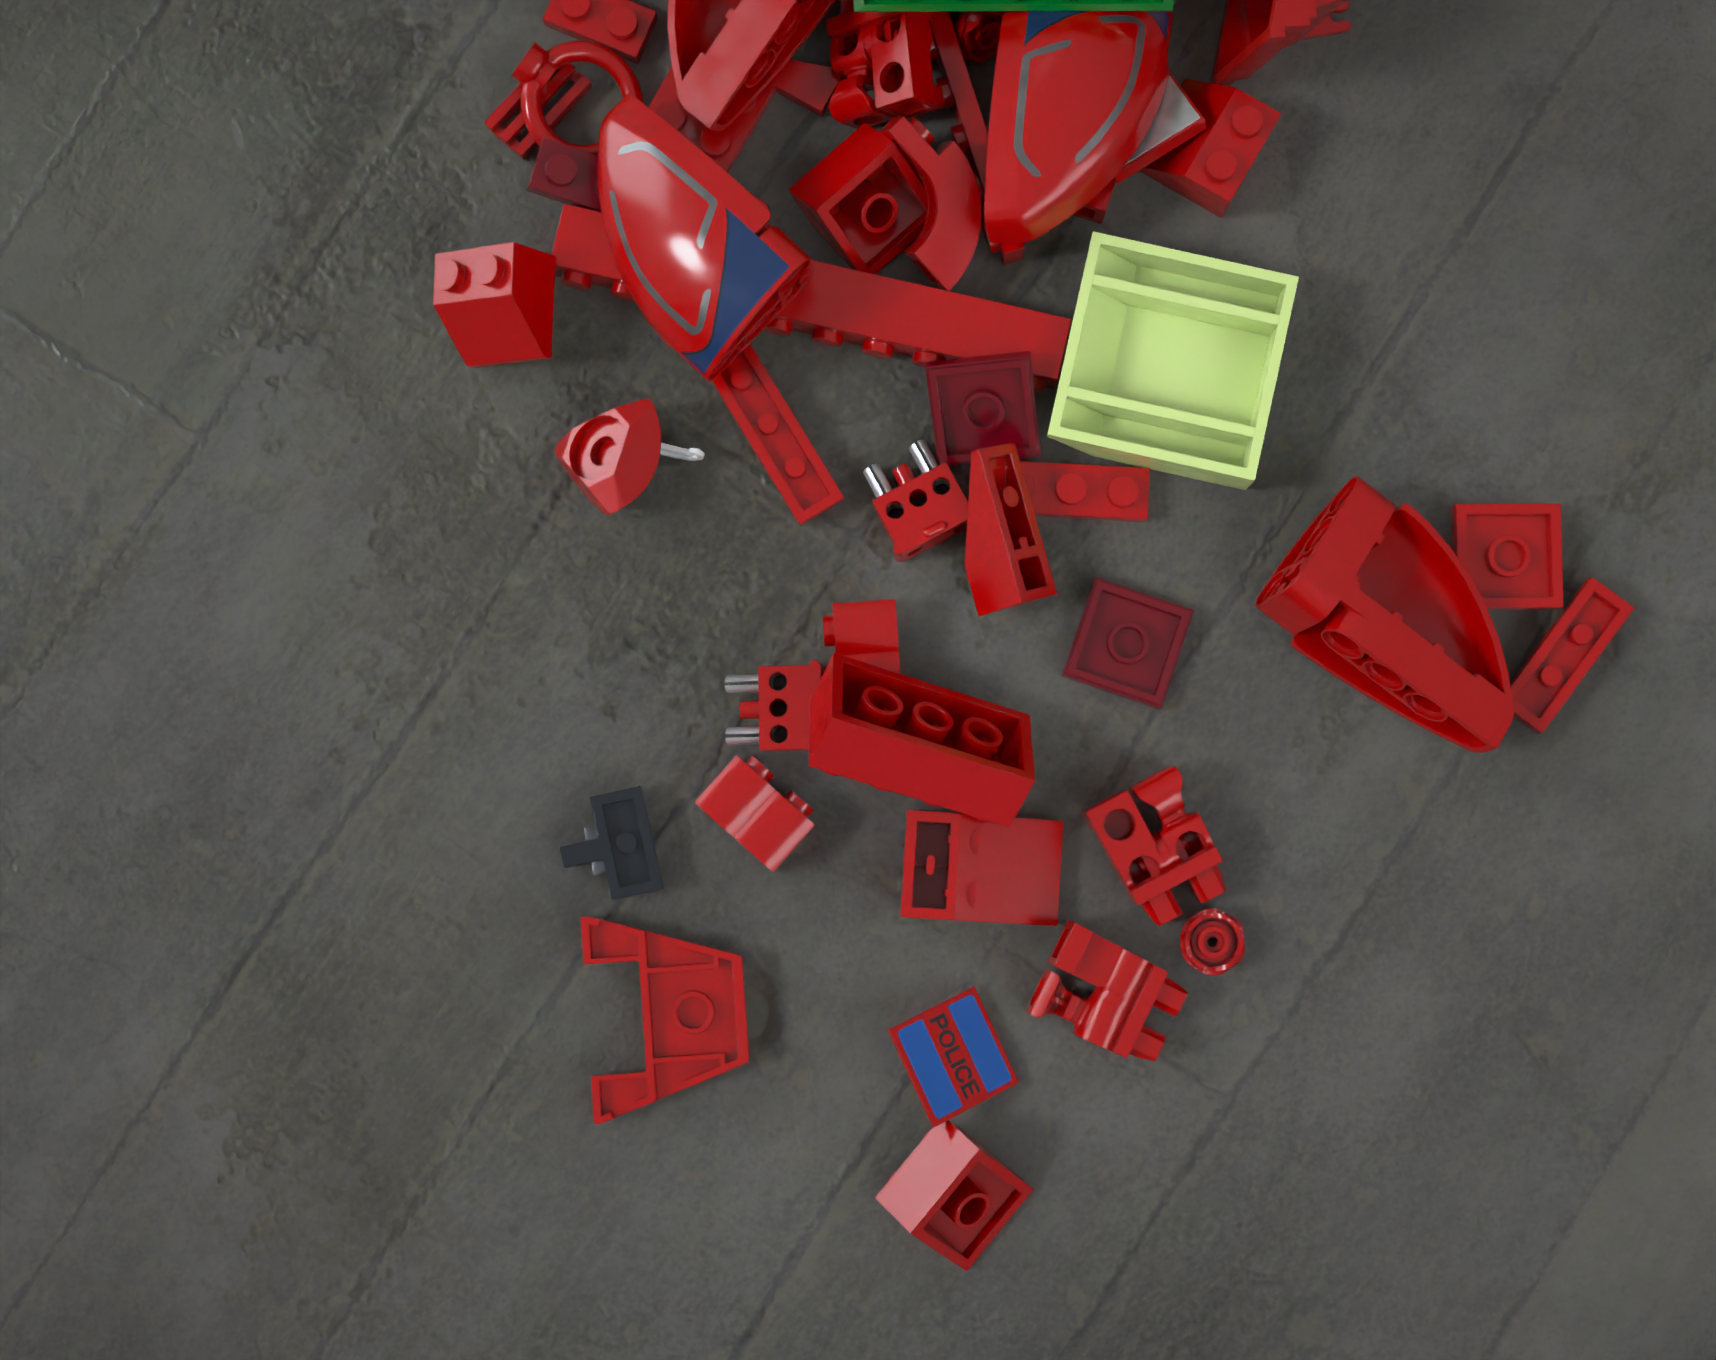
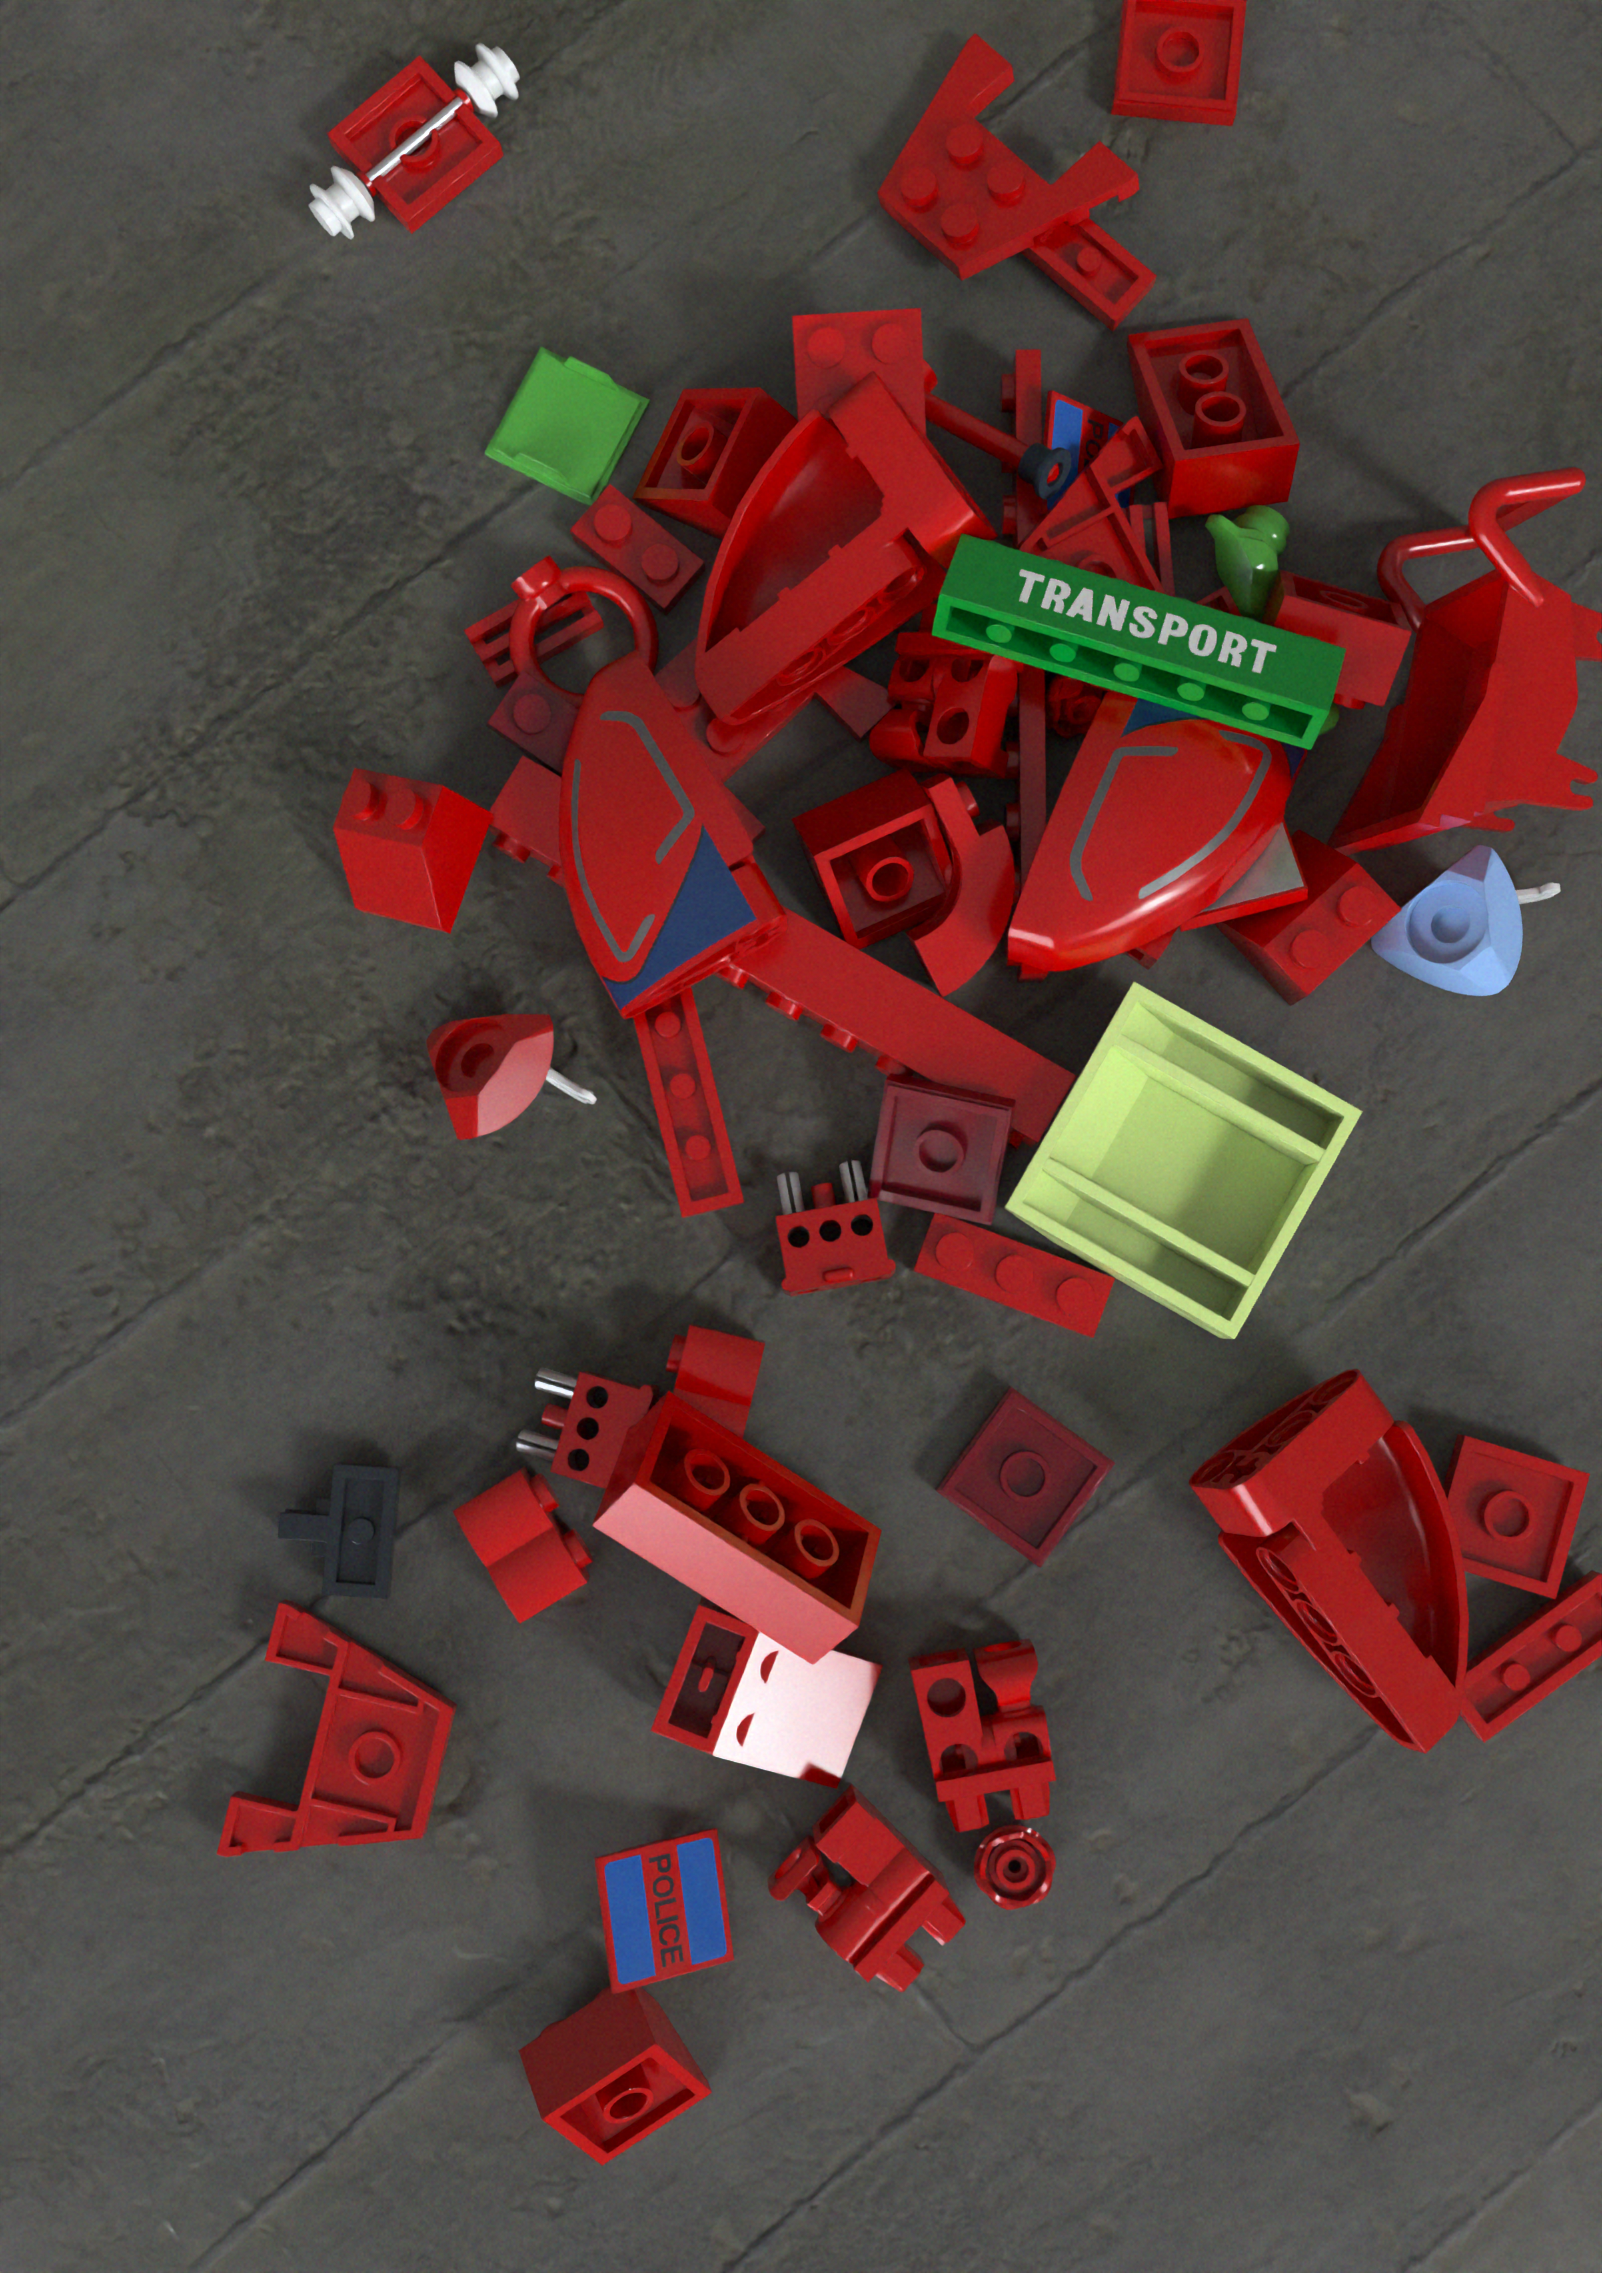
camera: 15 degrees right, 0 degrees up
red slope [965,442,1057,616] -> none
none -> light blue hat [1371,845,1561,996]

